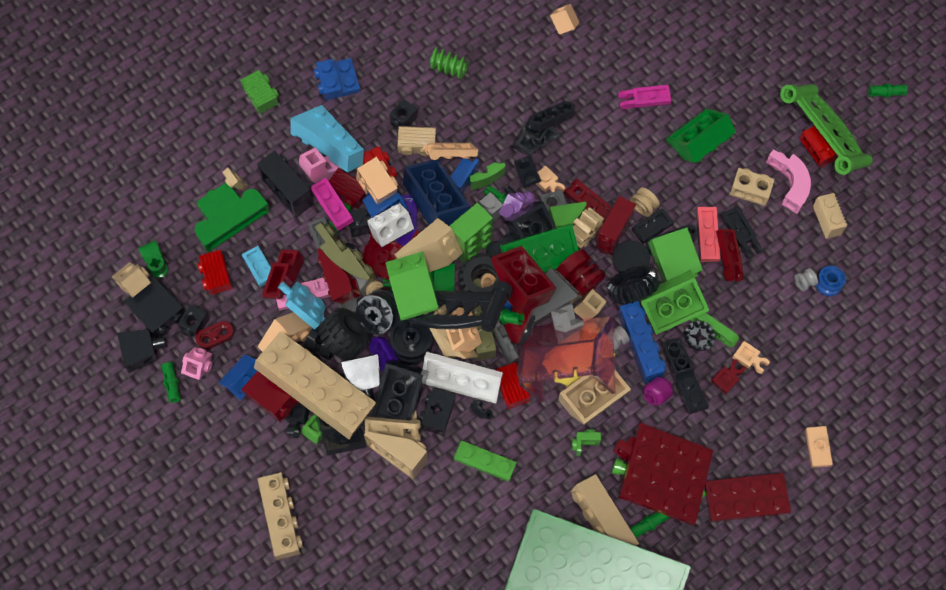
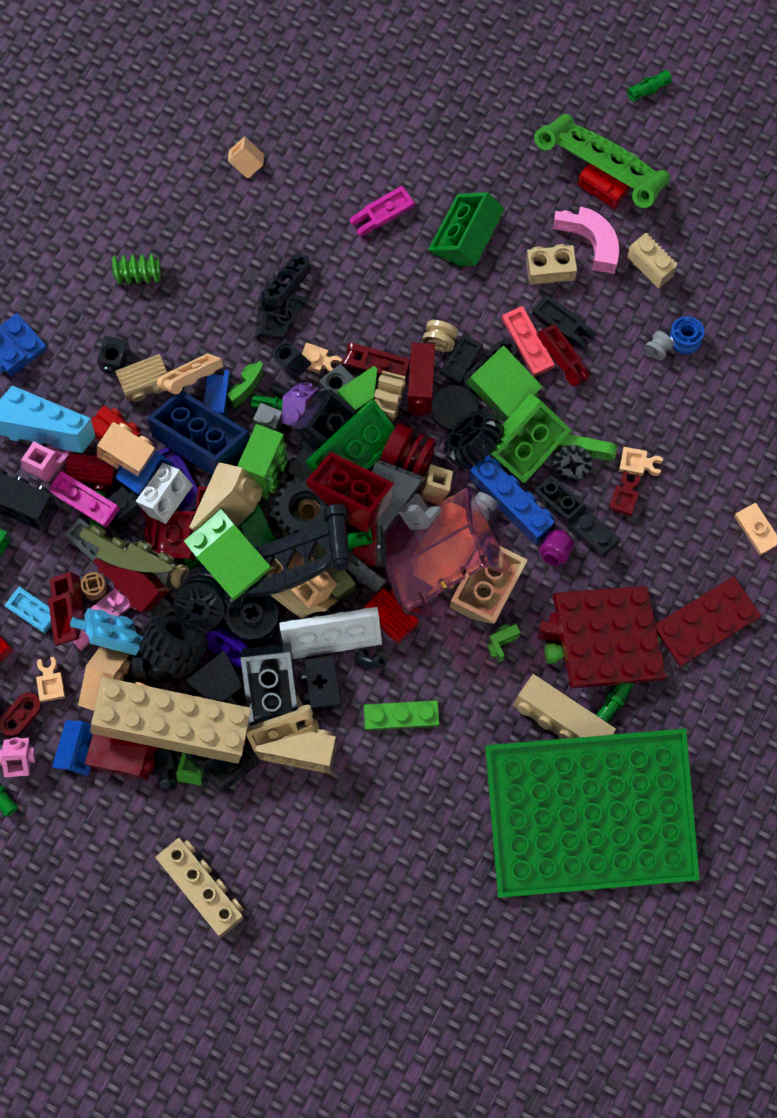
camera: 25 degrees left, 5 degrees up
none -> light nougat plate [36,657,66,703]
none -> medium nougat wheel [81,572,108,602]

